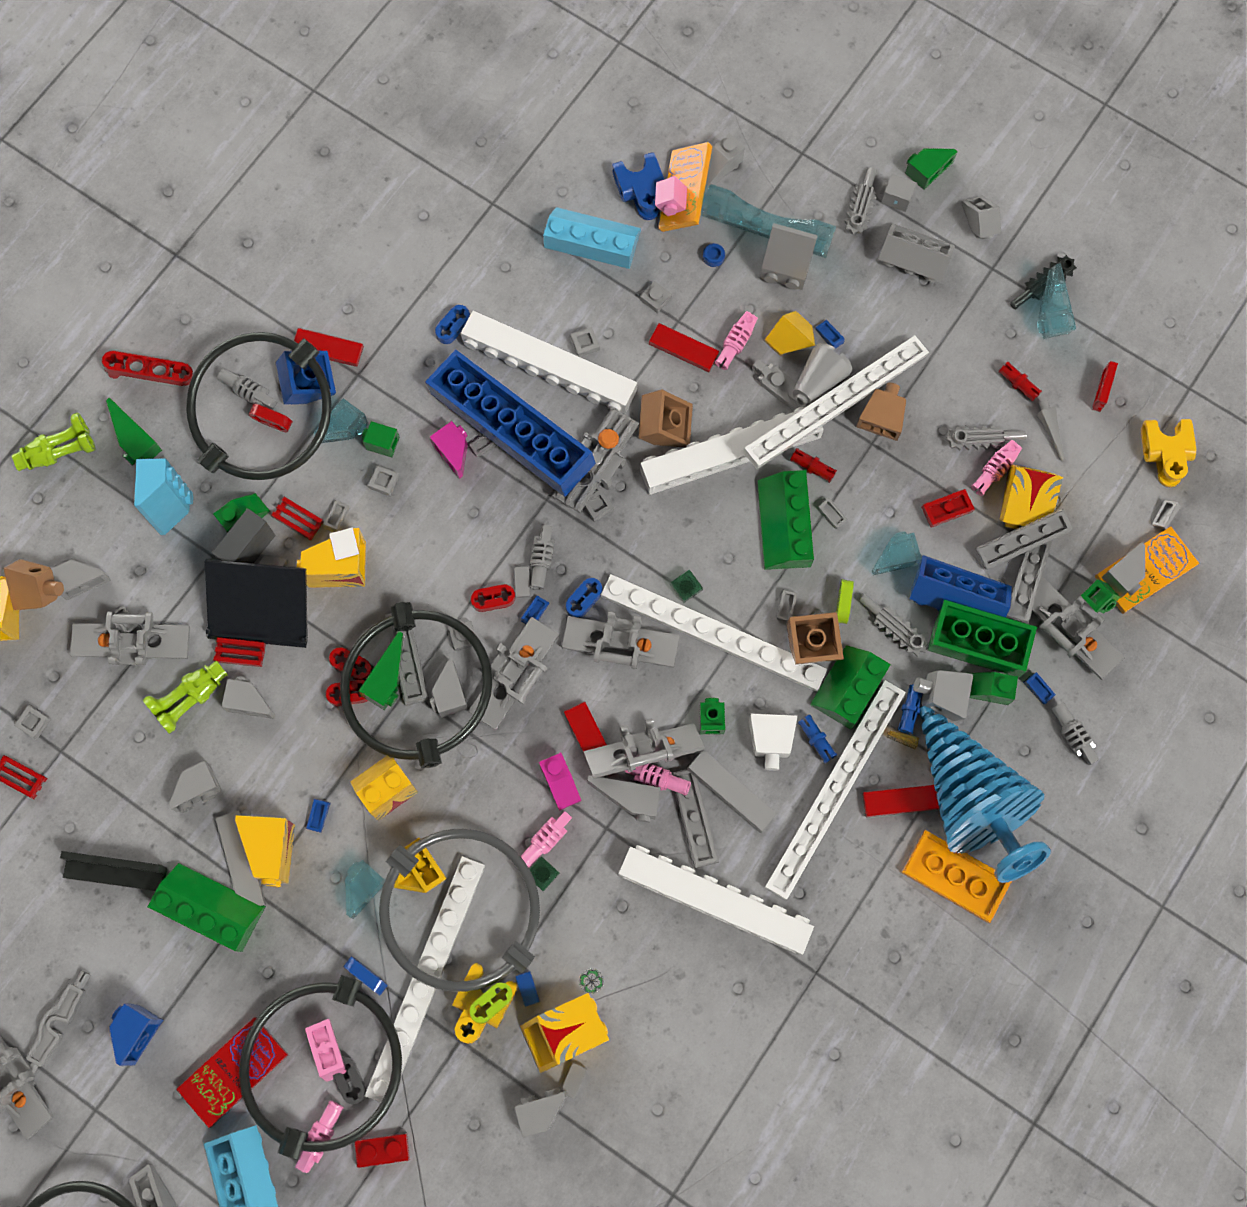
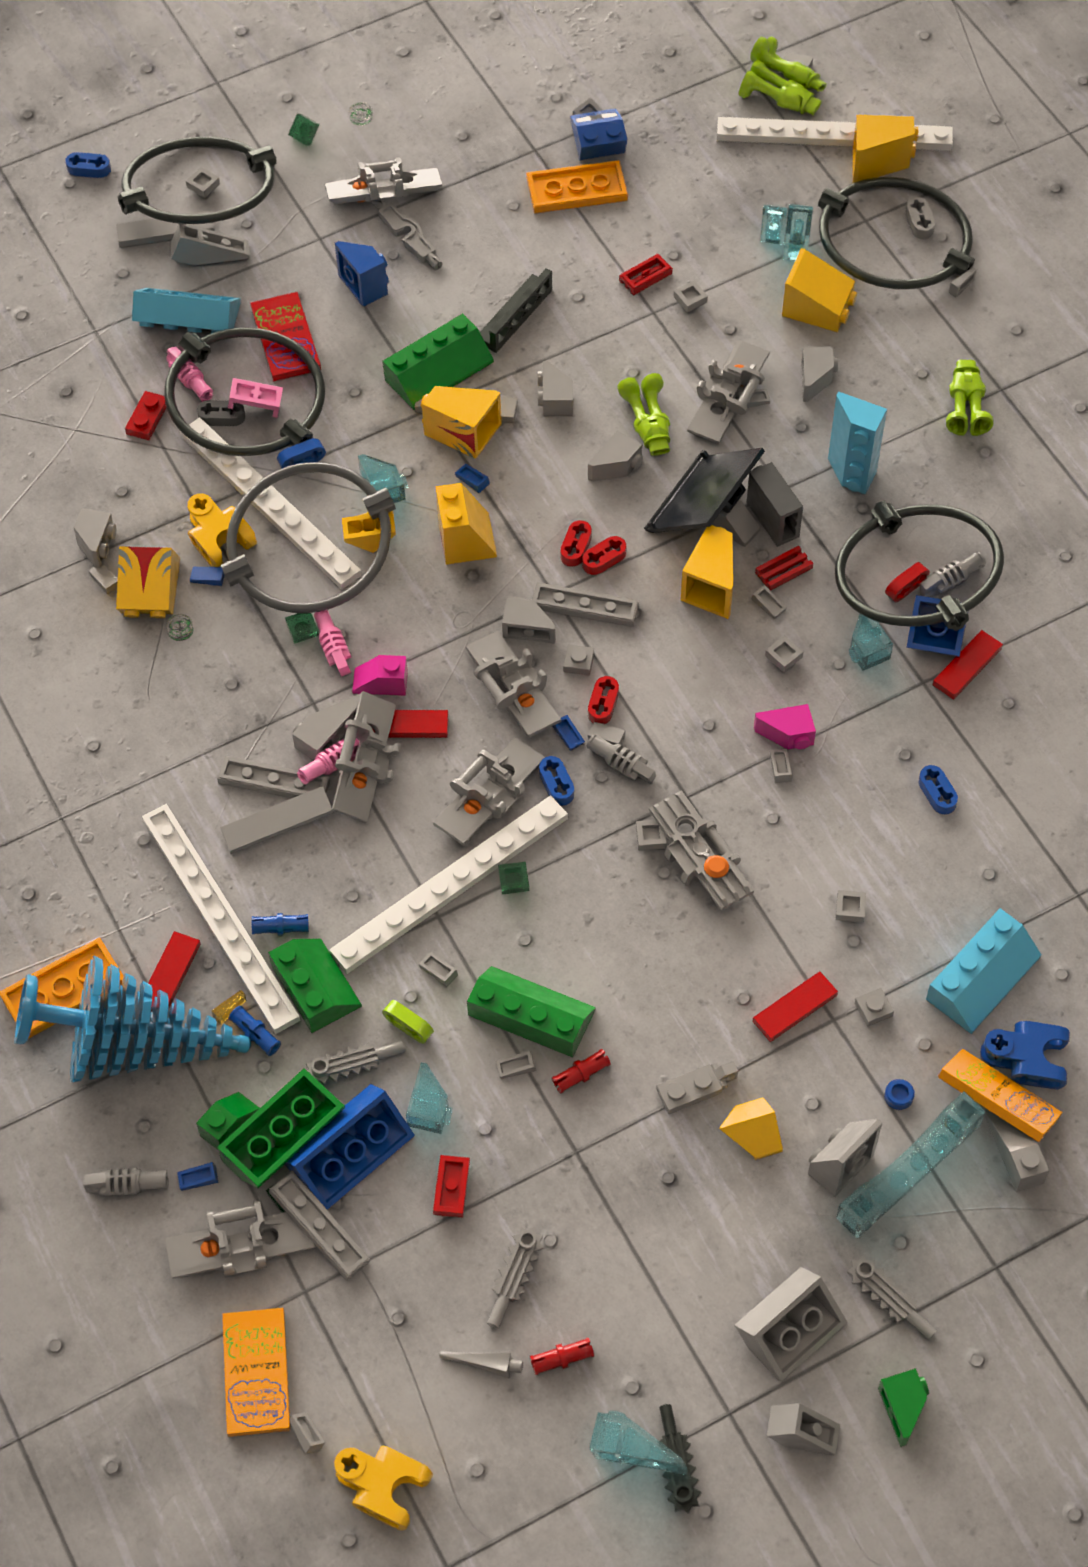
camera: 120 degrees right, 15 degrees down
medium nougat torso [3,559,64,610] -> none
red beam [102,351,193,386] -> none
green slope [106,398,162,466] -> none
green slope [213,493,270,533] -> none
red tile [213,637,266,667] -> none
white sticker [329,528,359,560] -> none
pearl dark grey piece [340,602,492,768] -> none
green slope [359,631,404,711] -> none
green brick [362,421,400,458] -> none
blue brick [425,350,596,497] -> none
white brick [461,311,637,414] -> none
lime beam [470,983,512,1024] -> none
white brick [618,845,814,956] -> none
medium nougat slope [639,389,693,447] -> none
white brick [640,406,824,495] -> none
bright pink brick [655,176,687,216] -> none
green brick [699,698,726,734] -> none
bright pink hinge [715,311,758,370] -> none
white plate [742,336,929,470] -> none
white torso [749,714,797,771] -> none
medium nougat slope [787,612,844,665] -> none
light grey cone [793,343,852,407] -> none
blue piece [816,320,844,350] -> none
medium nougat torso [856,382,906,441] -> none
light grey brick [880,174,917,212] -> none
light grey torso [913,670,973,721] -> none
bright pink hinge [971,440,1022,496] -> none
light grey tile [975,508,1073,570] -> none
yellow slope [1000,464,1063,529] -> none
green brick [1081,579,1121,614] -> none
red tile [1092,361,1118,412] -> none
light grey slope [1101,542,1145,598] -> none

